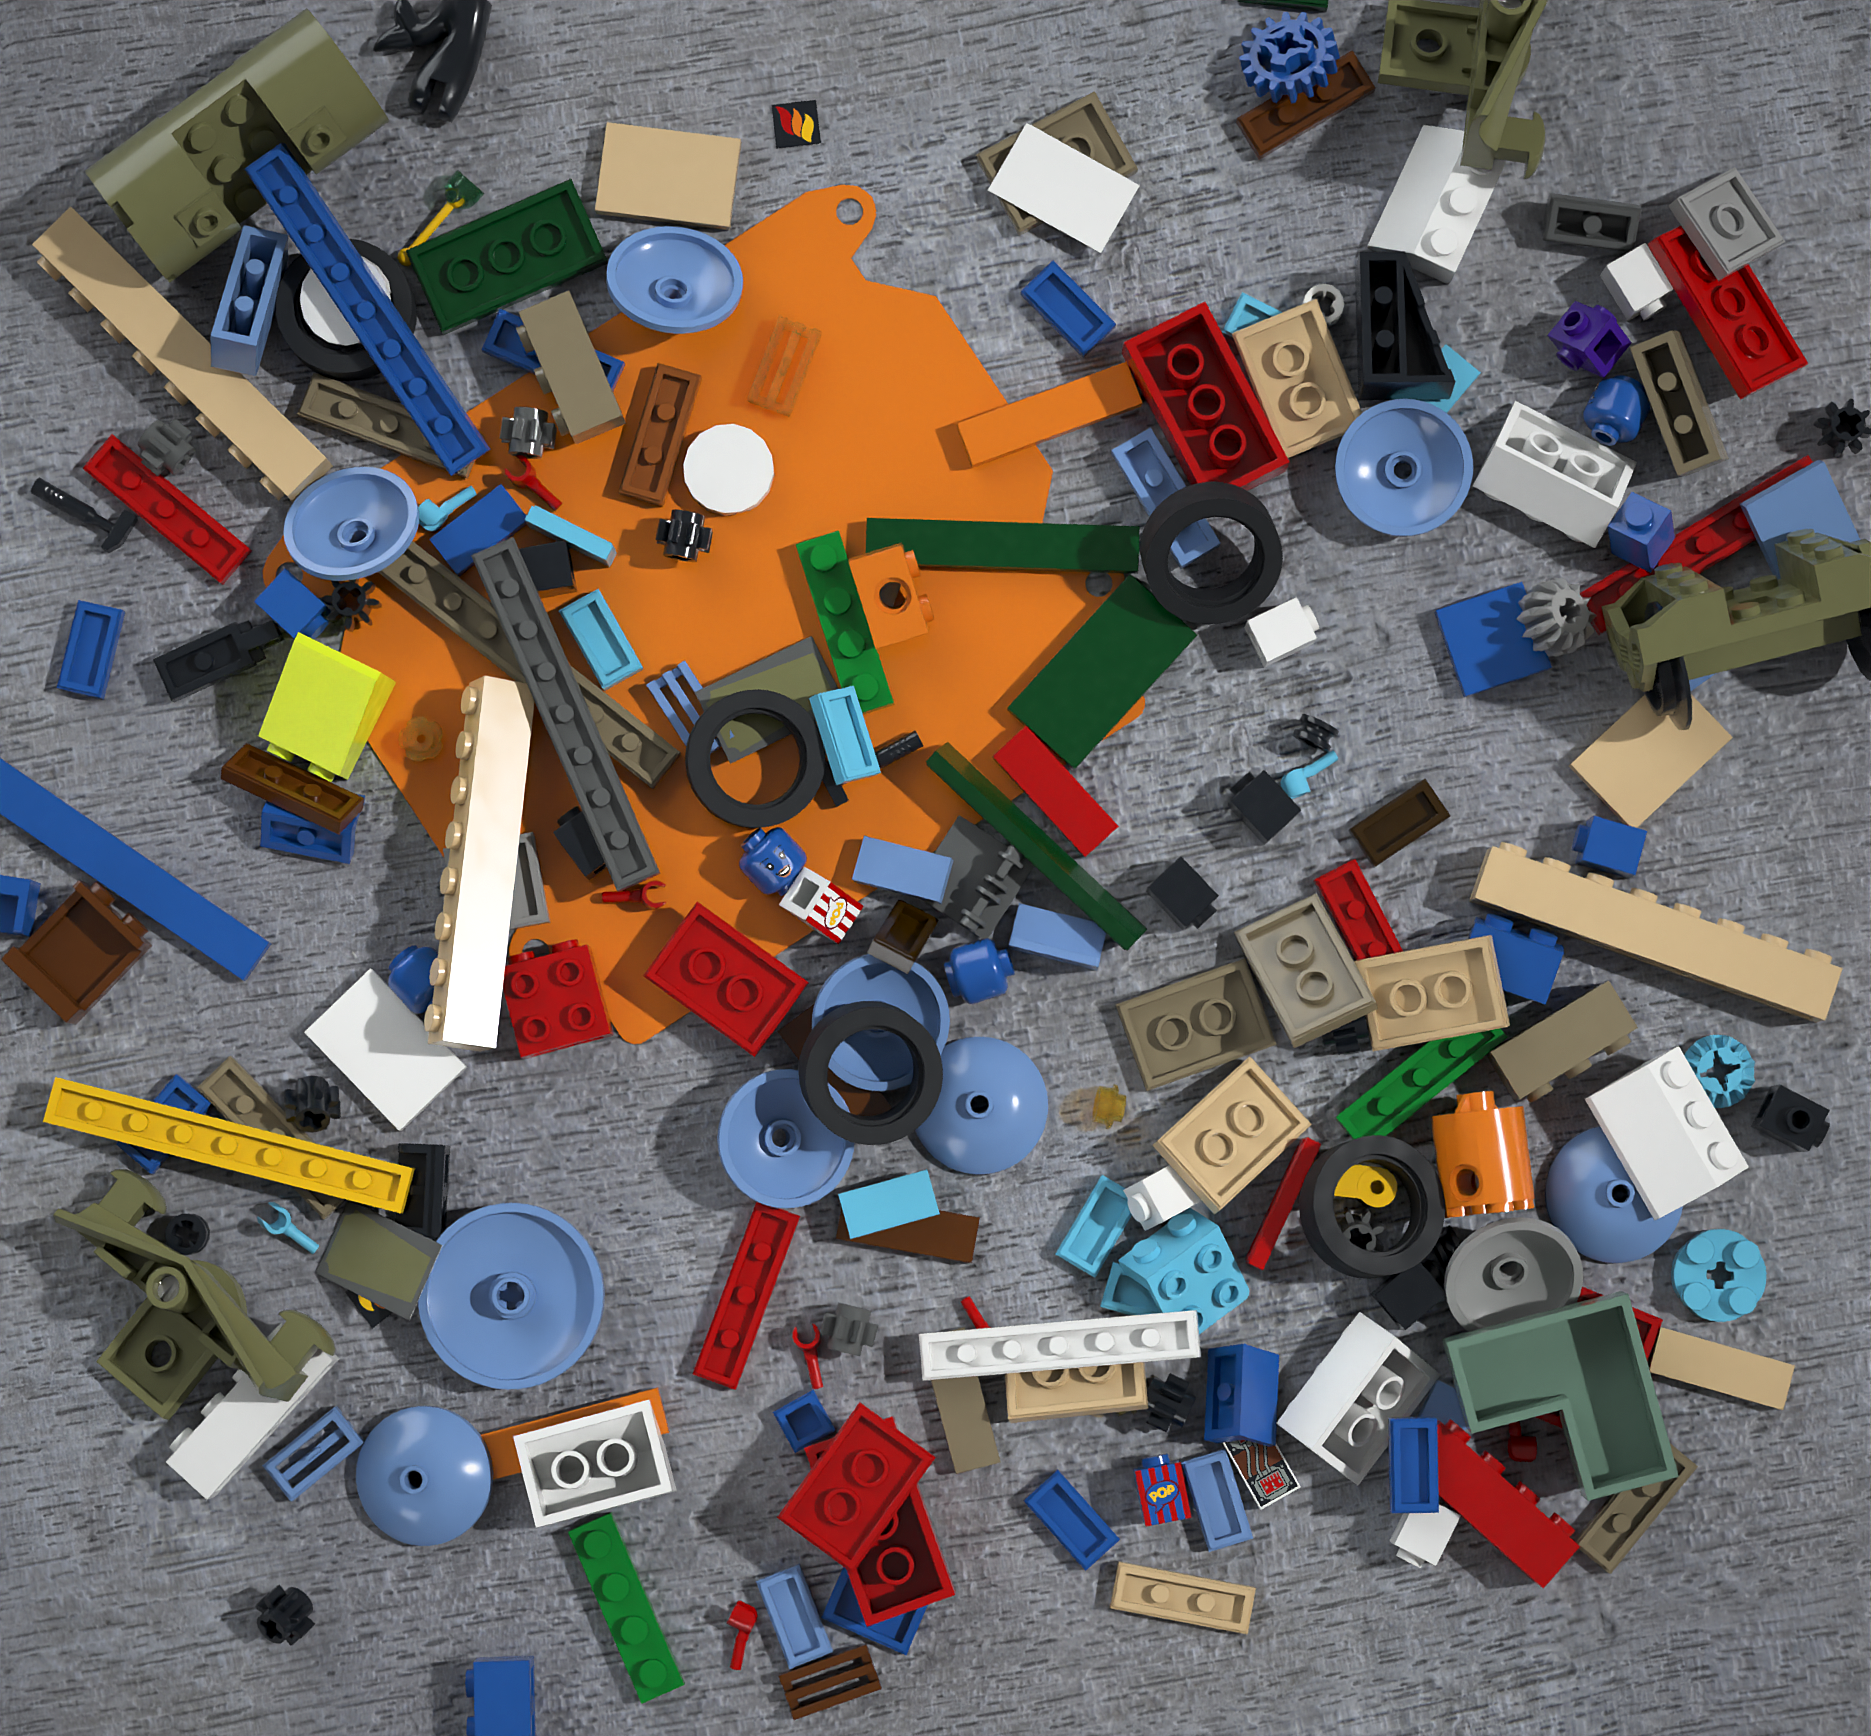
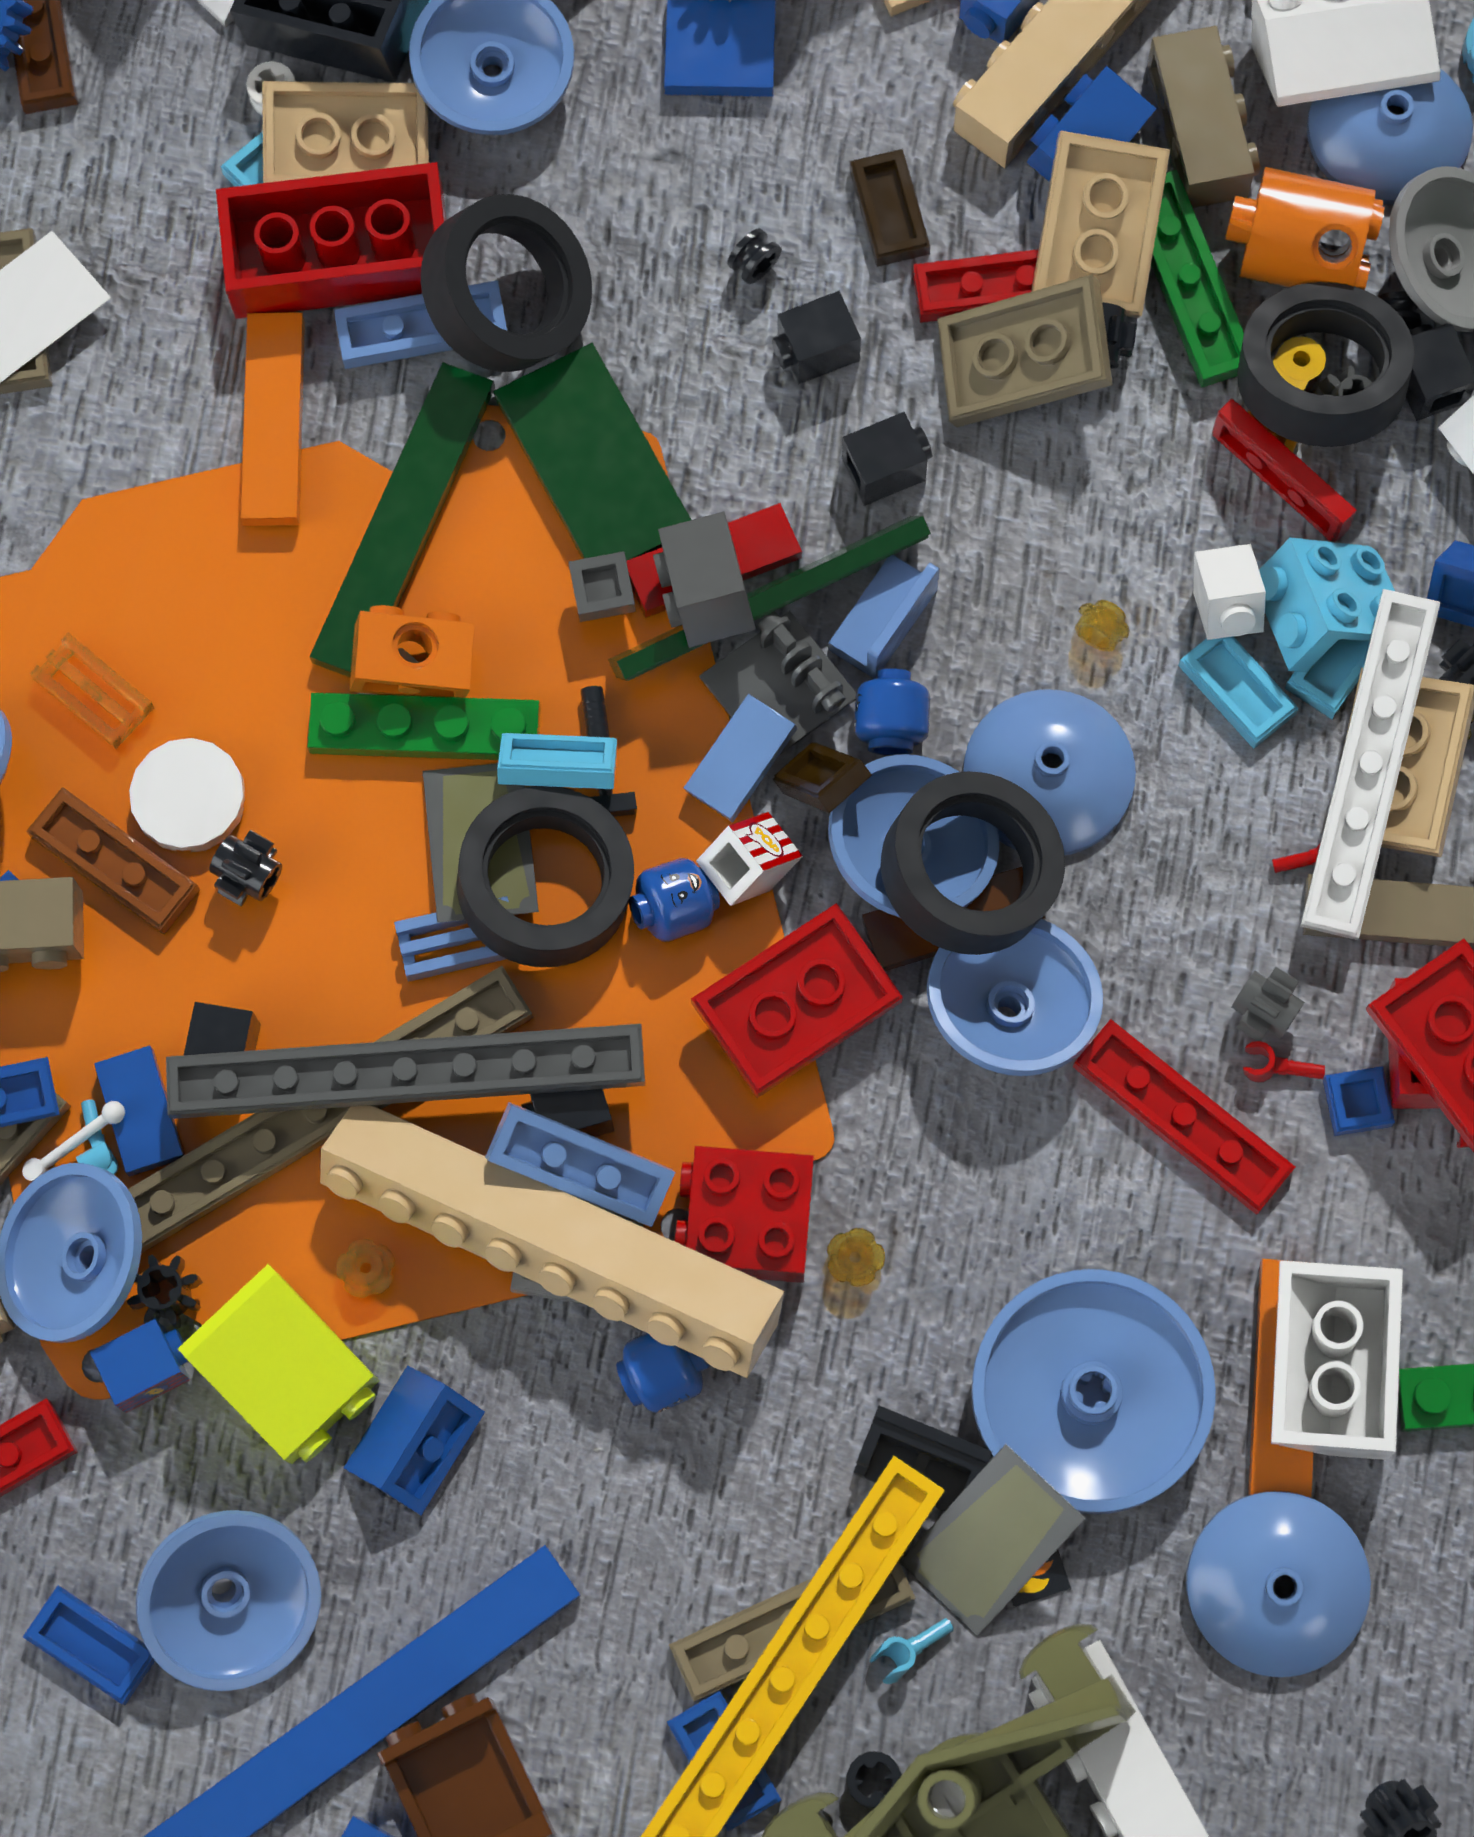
camera: 70 degrees left, 10 degrees down
black hinge [153,620,284,703] -> none
reddish brown tile [221,743,364,835] -> none
medium blue tile [262,1406,365,1502] -> none
black gear [284,1076,341,1133] -> none
white tile [304,968,467,1131] -> none
dark grey gear [499,407,557,459] -> none
red hand [505,455,562,511] -> none
medium azure tile [525,505,617,567] -> none
medium azure tile [559,589,644,691] -> none
red hand [602,880,666,910] -> none
reddish brown tile [836,1206,980,1263] -> none
medium azure tile [838,1169,940,1239] -> none
blue tile [1020,260,1116,358] -> none
dark tan tile [1115,958,1277,1091] -> none
tan tile [1152,1056,1312,1215] -> none
white brick [1244,597,1319,668] -> none
medium azure hand [1280,750,1338,799] -> none
none -> white hinge [22,1101,125,1182]
none -> medium blue dish [136,1510,321,1691]
none -> medium blue plate [485,1102,675,1227]
none -> dark grey tile [568,551,636,622]
none -> dark grey brick [653,511,756,648]
none -> clear yellow plate [827,1228,885,1287]

